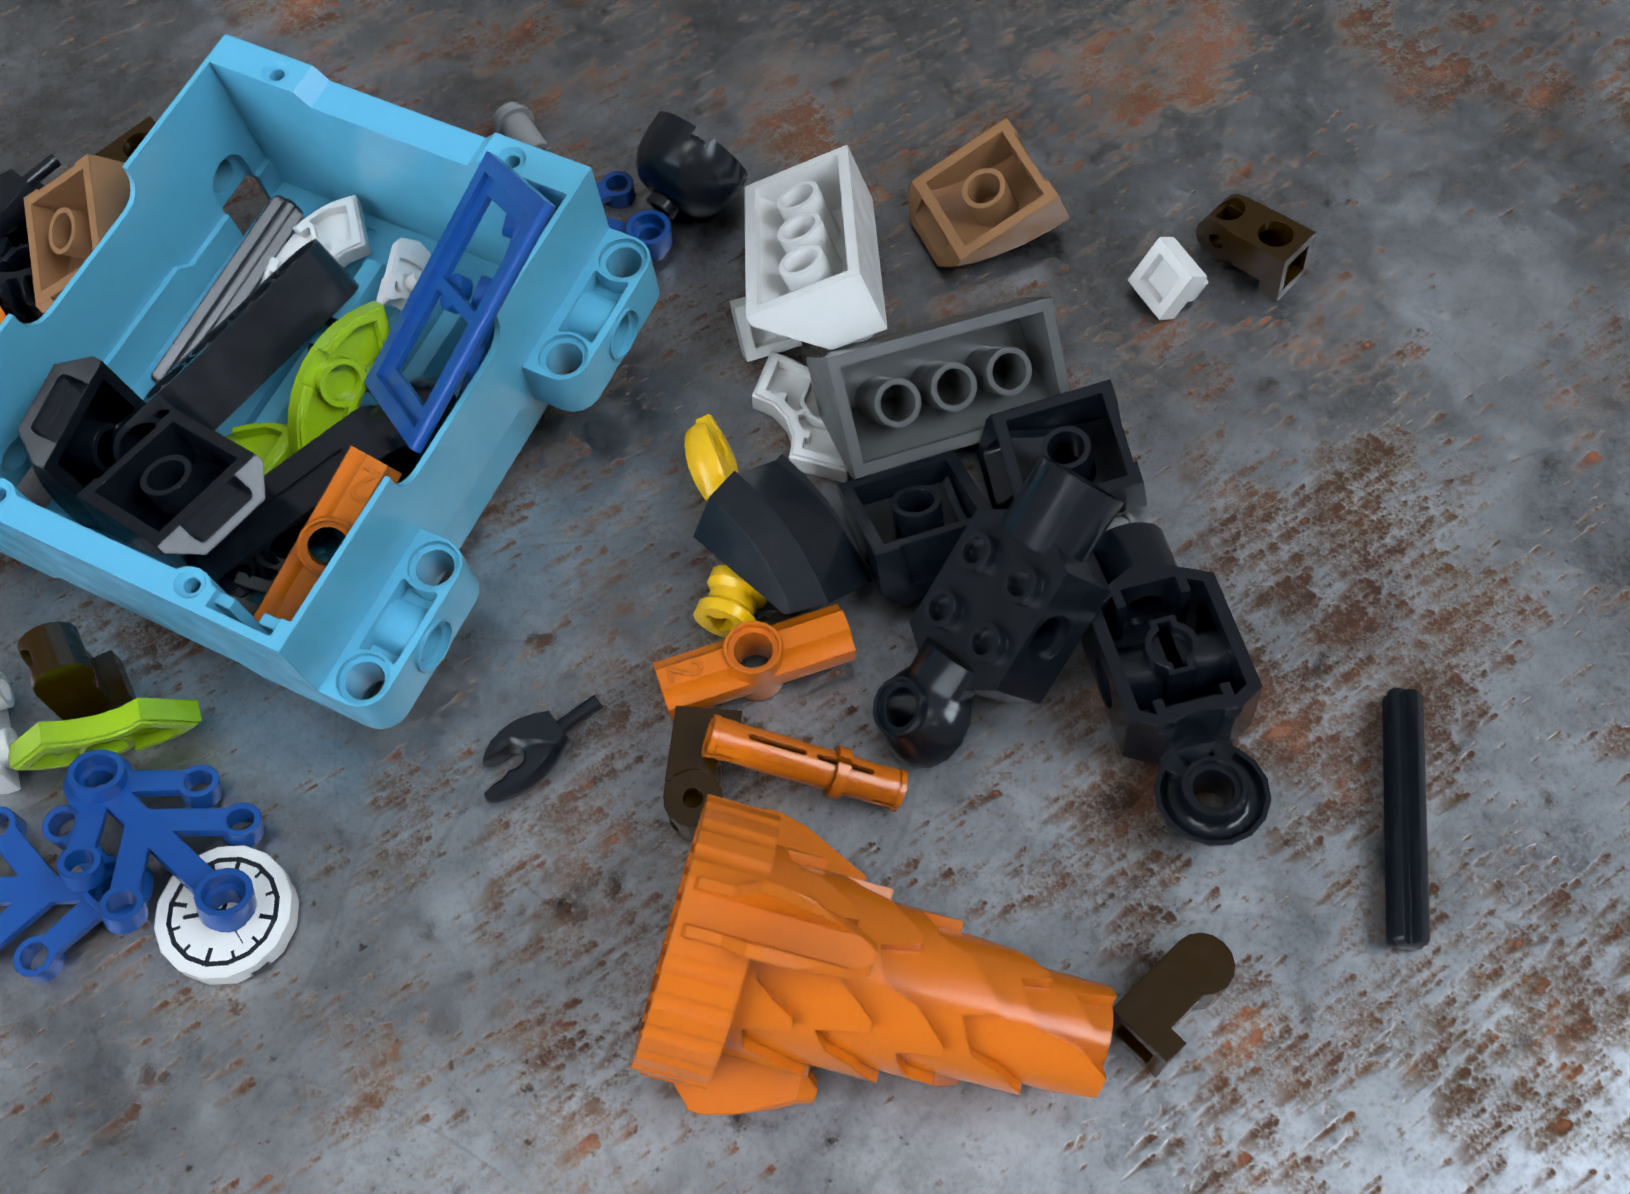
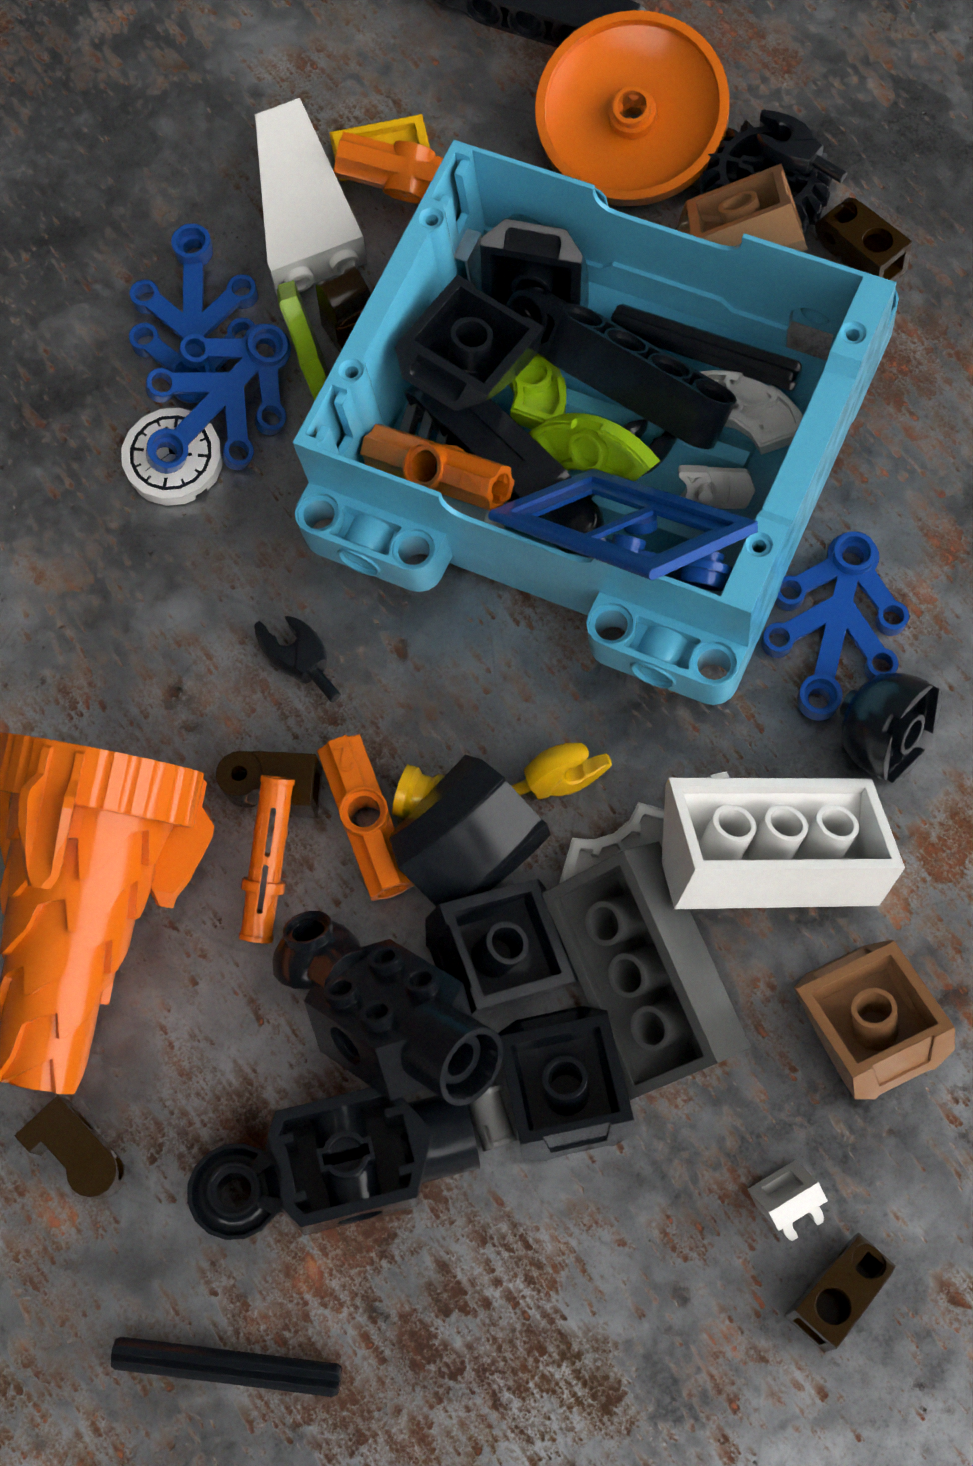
camera: 90 degrees right, 10 degrees up
light grey pin [493,102,553,153] -> none

